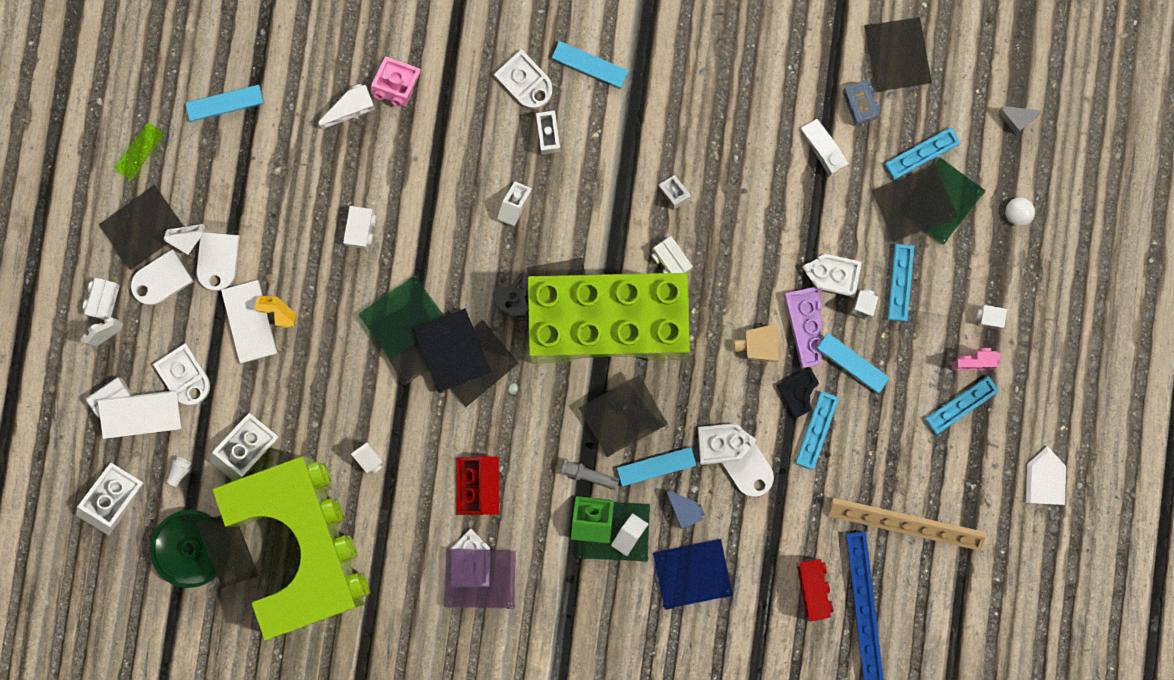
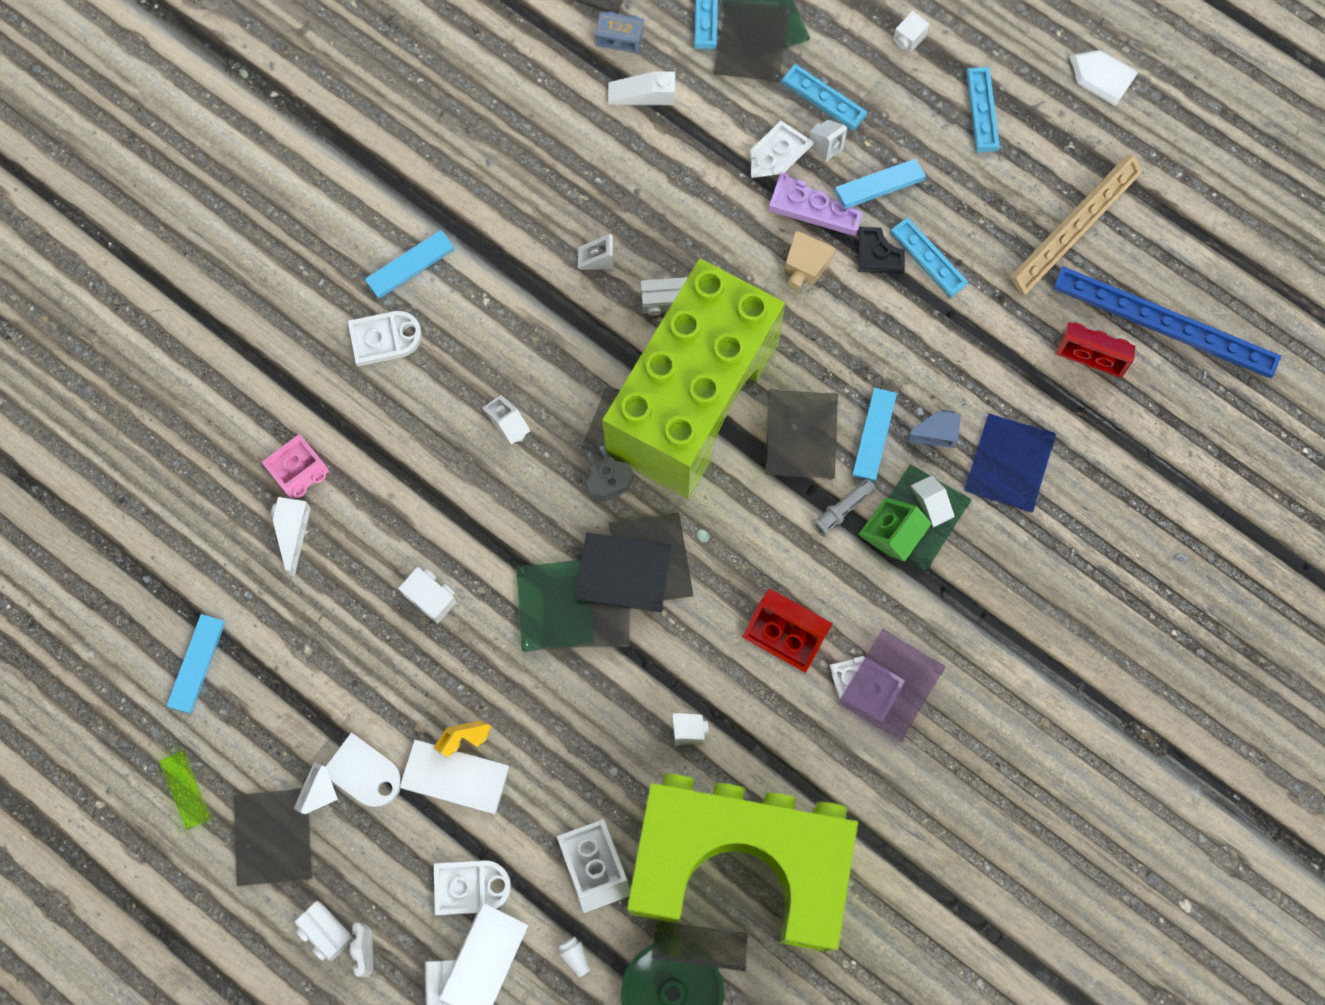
camera: 65 degrees left, 10 degrees down
white tile [131,249,194,305] -> none
white brick [536,111,561,155] -> none
white tile [698,423,757,465] -> none
white tile [722,434,774,497] -> none
bright pink plate [952,348,1000,370] -> none

